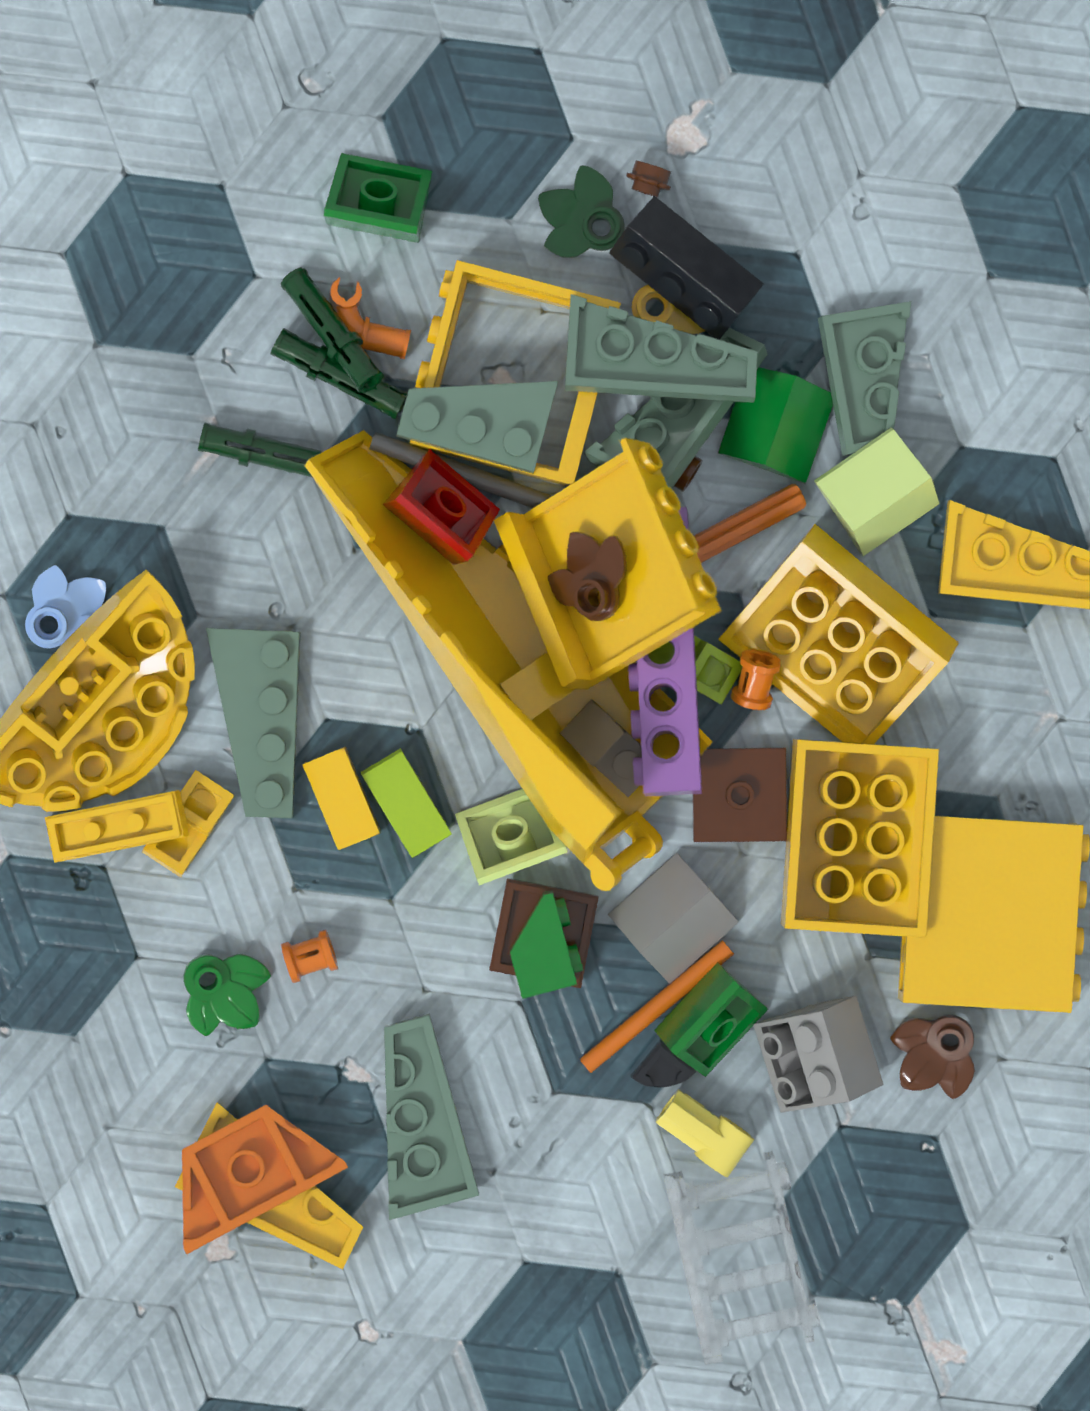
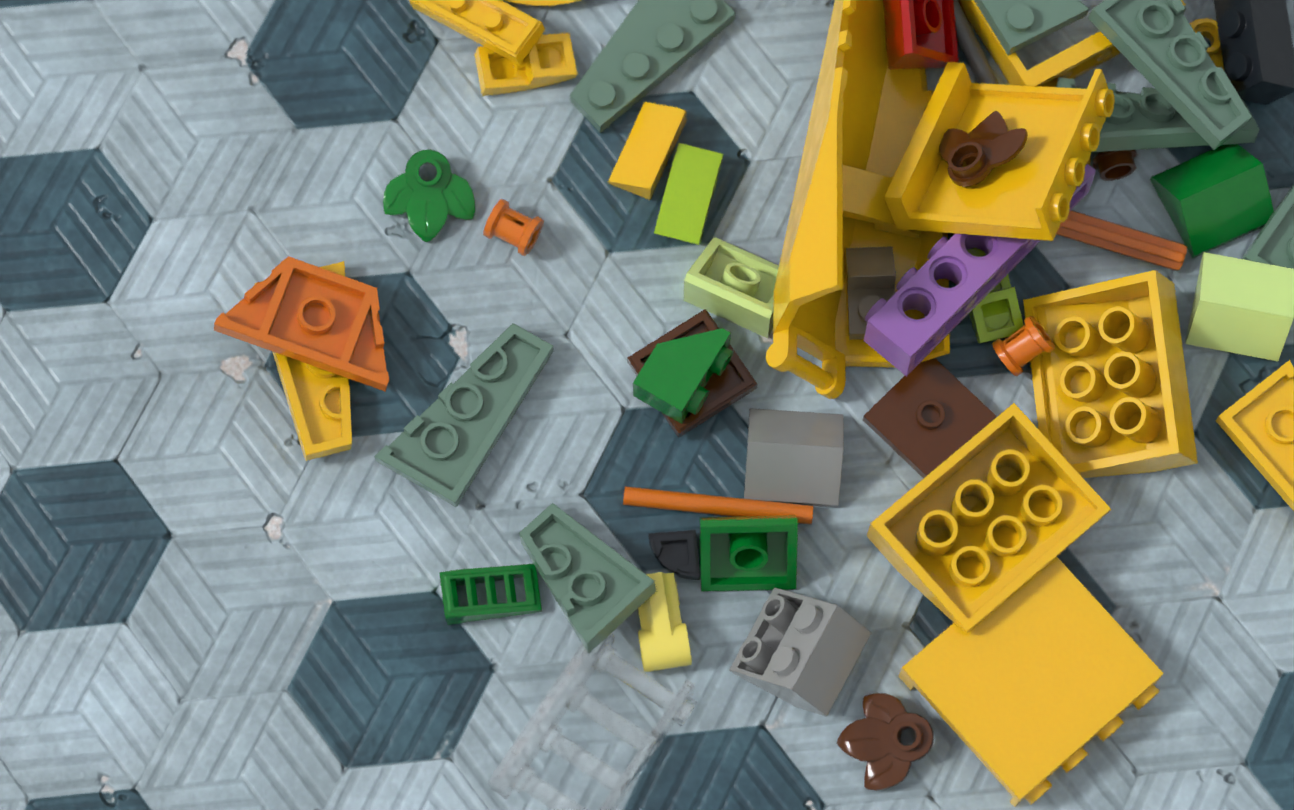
camera: 50 degrees right, 15 degrees down
none -> green slope [439,564,542,625]
none -> sand green wing [519,503,656,654]

